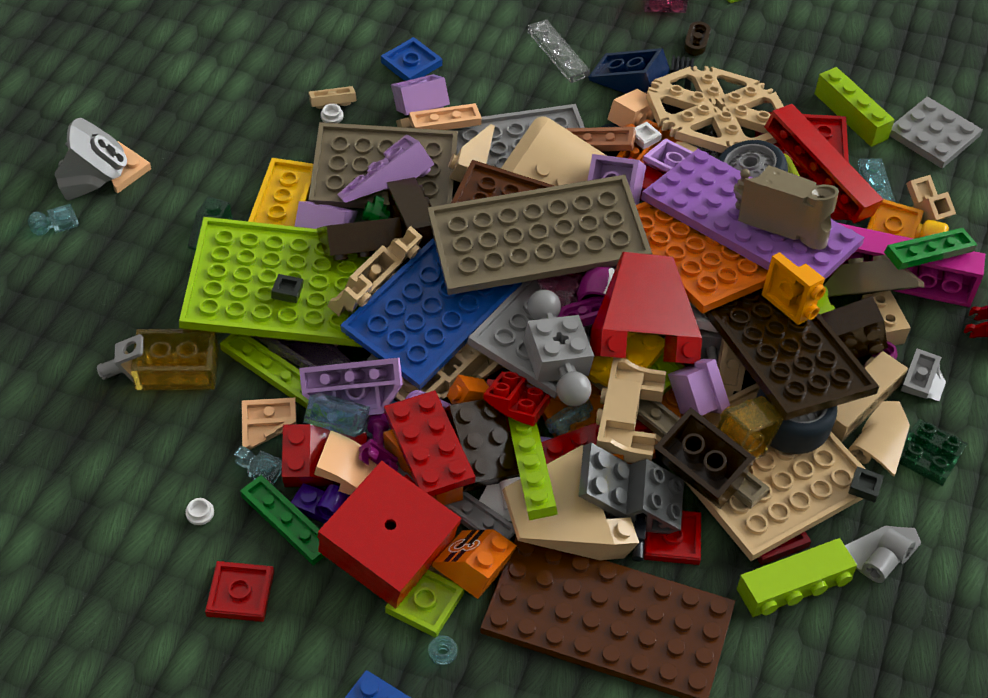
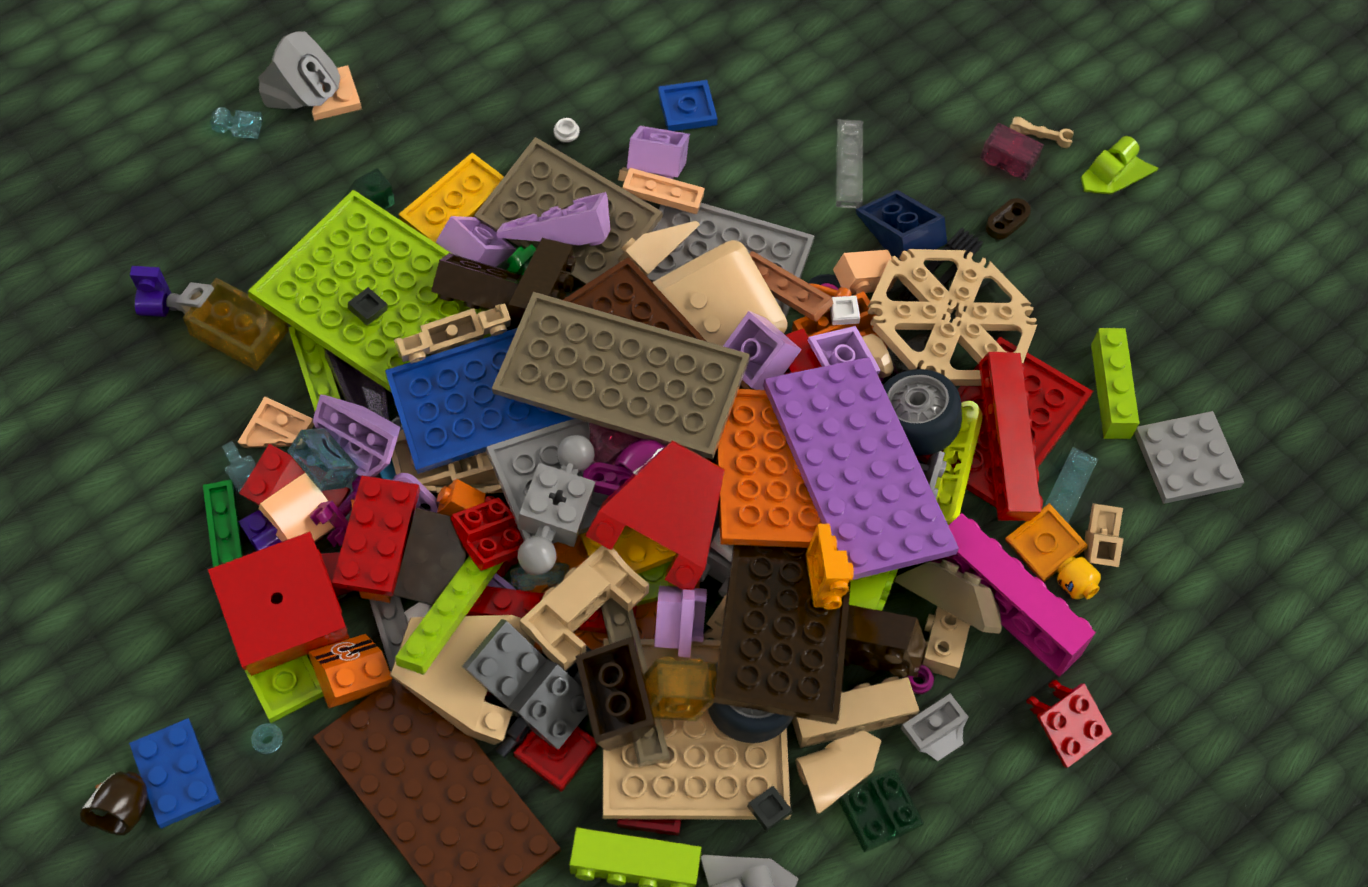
camera: 30 degrees right, 10 degrees up
white plate [186,498,214,525] -> none
red tile [205,561,274,622] -> none
tan plate [309,86,357,109] -> none
dark tan piece [733,165,839,250] -> none
green plate [884,228,978,270] -> none
none -> dark purple plate [130,266,171,317]

